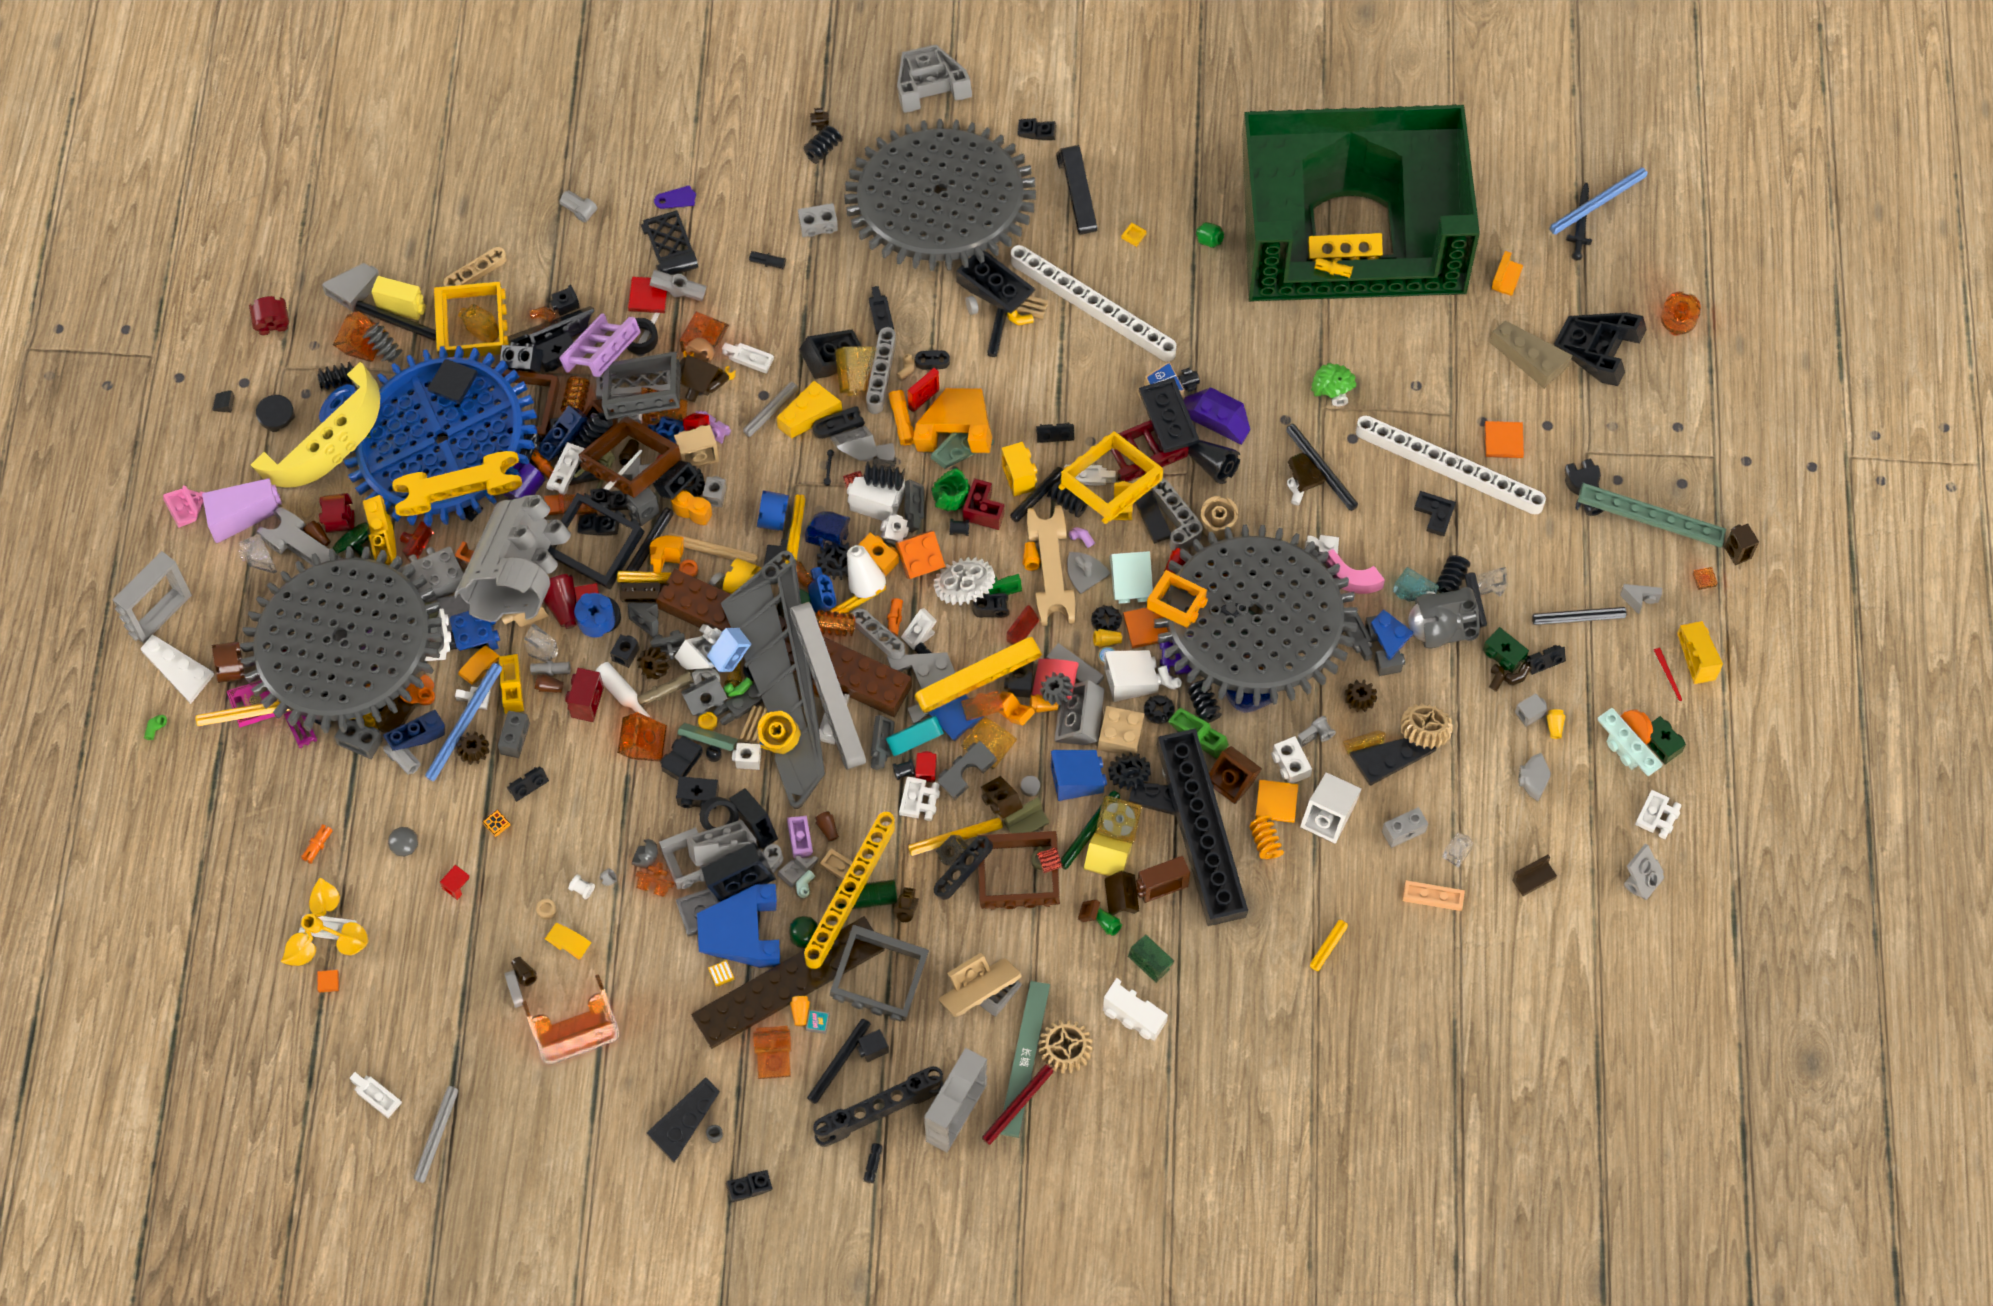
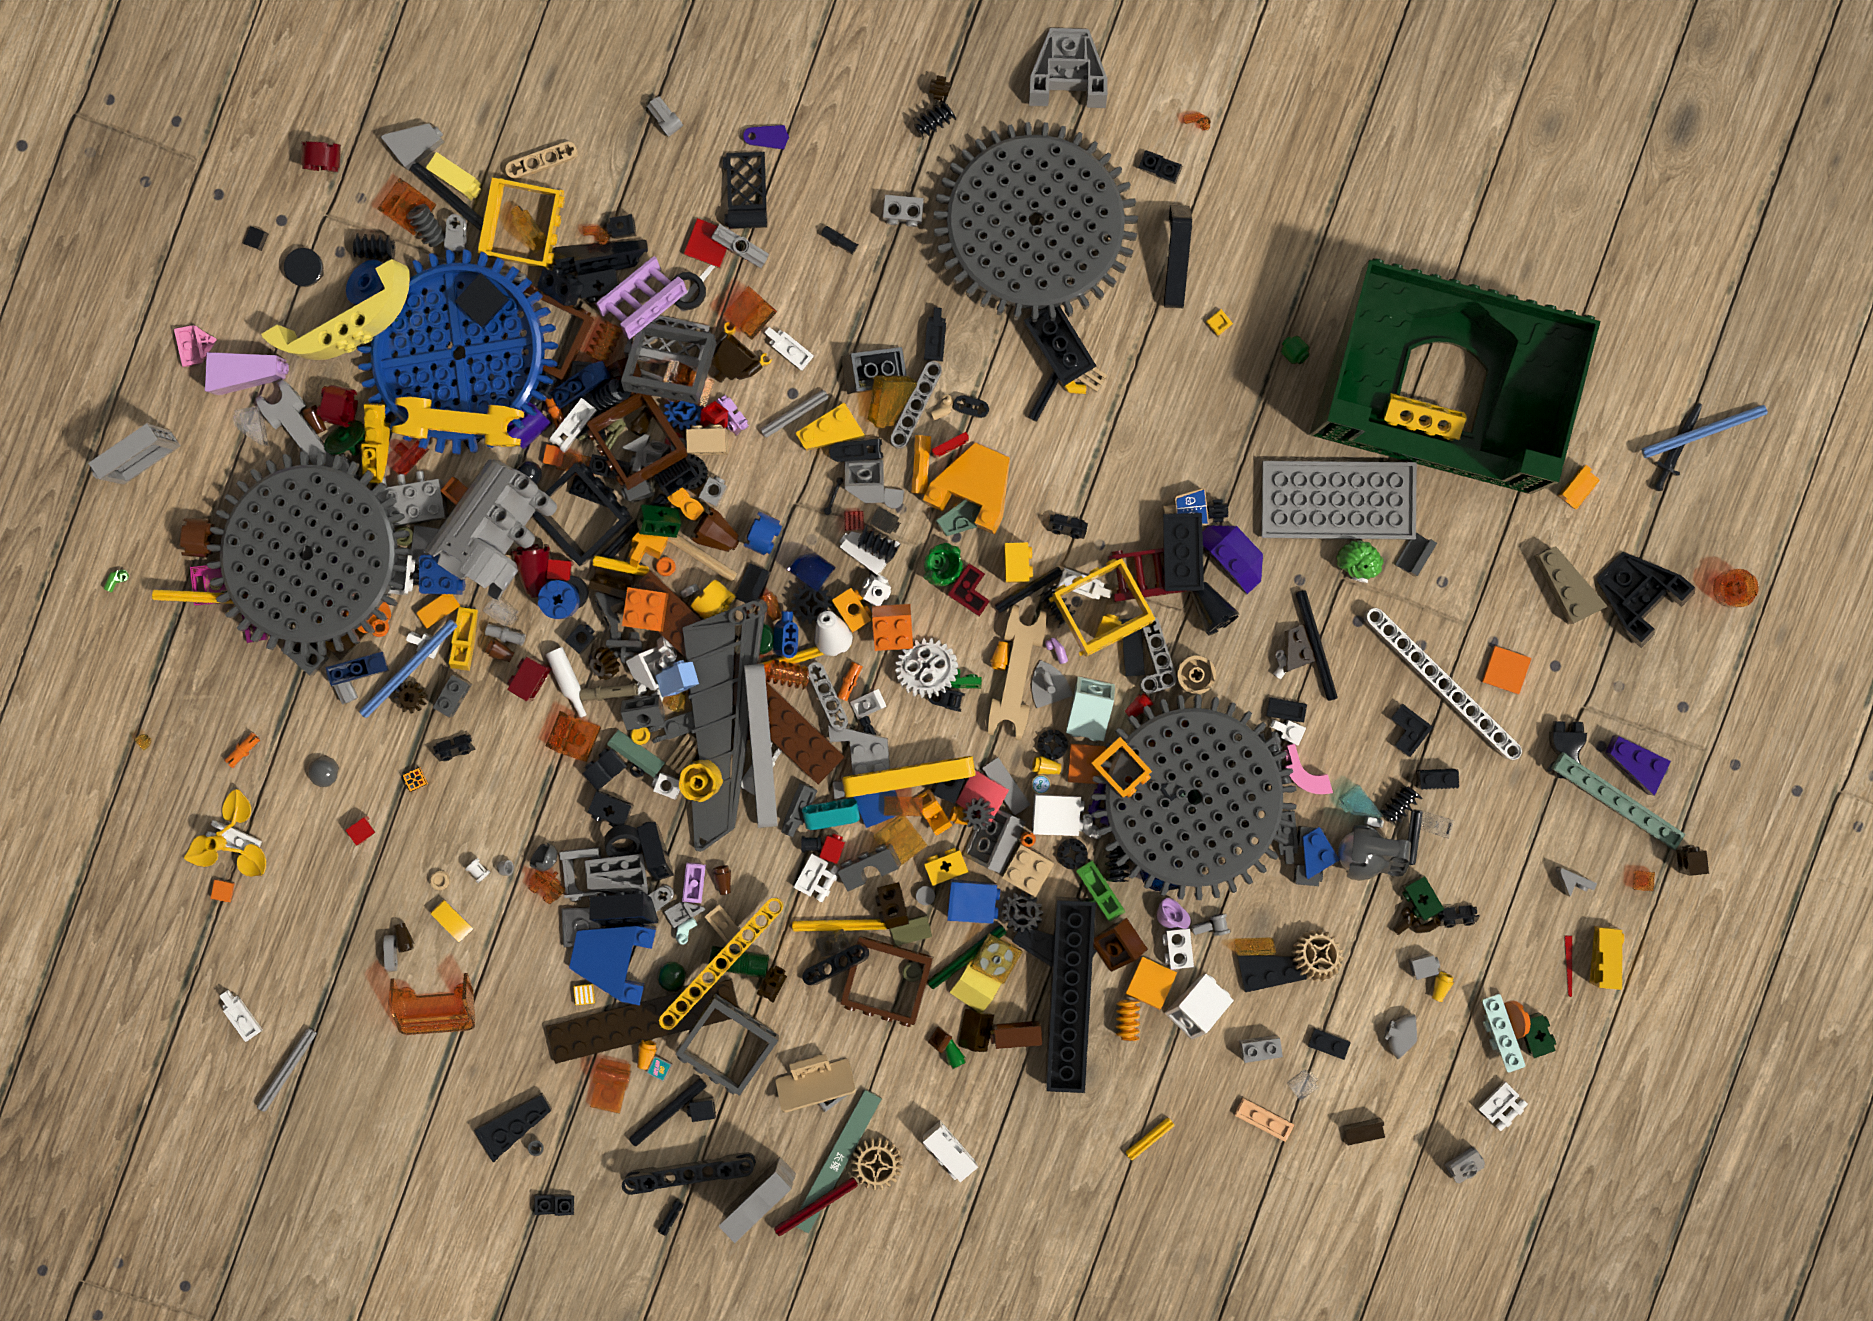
camera: 15 degrees right, 25 degrees up
white wing [141,634,214,704] -> none
white sticker [603,450,642,490] -> none
medium nougat hair [685,337,715,363] -> none
bright green arm [723,678,753,697] -> none
yellow axle [785,494,805,564] -> none
dark grey hinge [905,479,924,533] -> none
black bush [950,518,970,536] -> none
light grey tile [966,296,979,315] -> none
clear red slope [1006,605,1039,645] -> none
white beam [1011,245,1176,362] -> none
clear red tile [1037,848,1062,873] -> none
clear green hinge [1128,935,1174,983] -> none
yellow pin [1314,257,1353,278] -> none
dark brown gear [1344,679,1377,712] -> none
axle [1532,607,1627,625] -> none
none -> clear yellow hinge [134,734,151,751]
none -> light grey piece [444,214,467,252]
none -> orange brick [622,587,668,632]
none -> dark green brick [636,504,681,538]
none -> reddish brown cone [690,507,739,552]
none -> yellow brick [924,847,968,886]
none -> orange pin [1020,832,1036,847]
none -> lavender hat [1157,898,1191,929]
none -> clear orange arm [1183,112,1211,131]
none -> light grey plate [1261,461,1417,540]
none -> black tile [1266,697,1307,723]
none -> black plate [1307,1028,1351,1060]
none -> dark grey panel [1395,533,1437,577]
none -> black brick [1416,769,1459,790]
none -> dark purple wedge [1605,736,1671,796]

